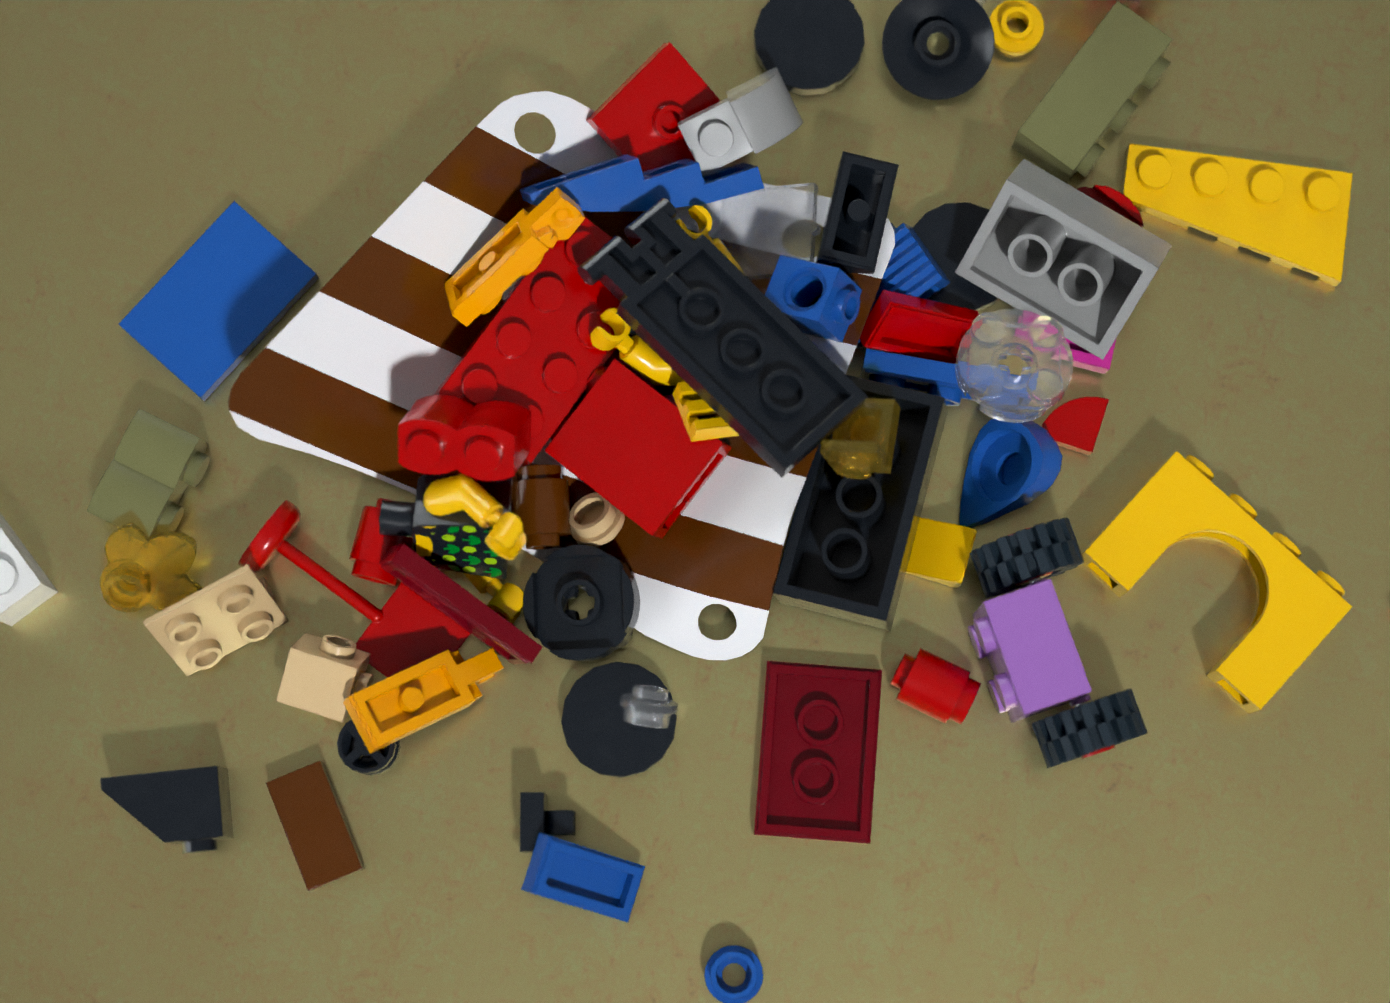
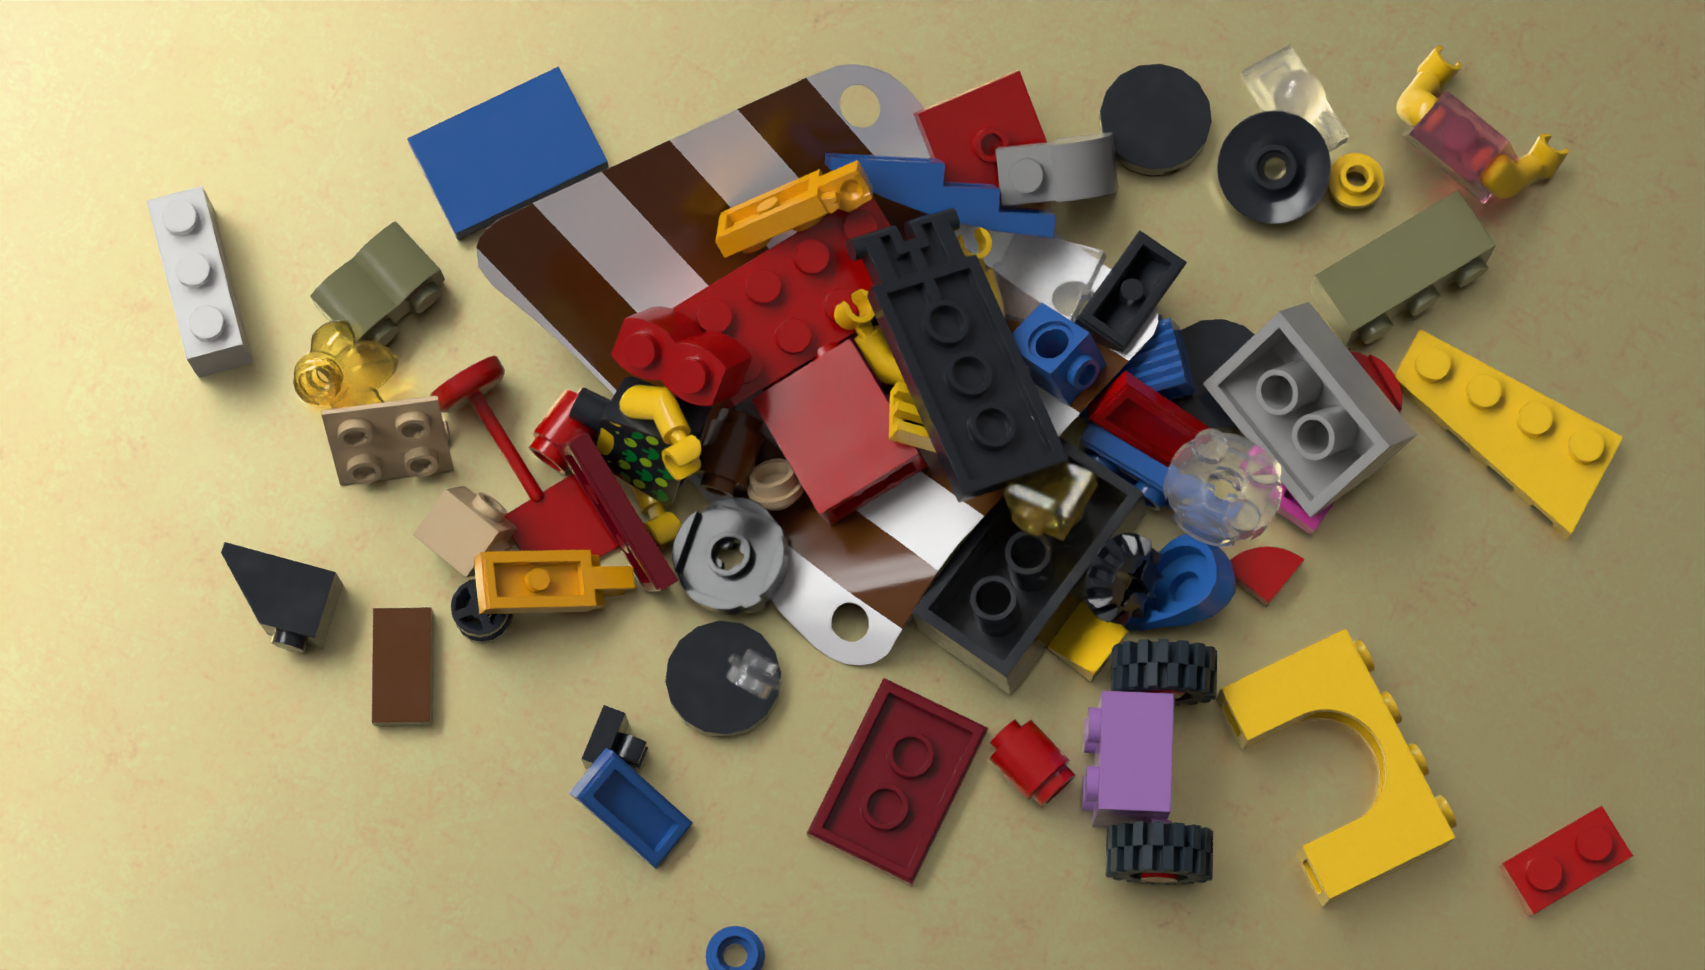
camera: 20 degrees right, 5 degrees down
none -> black gear [1085,533,1164,626]

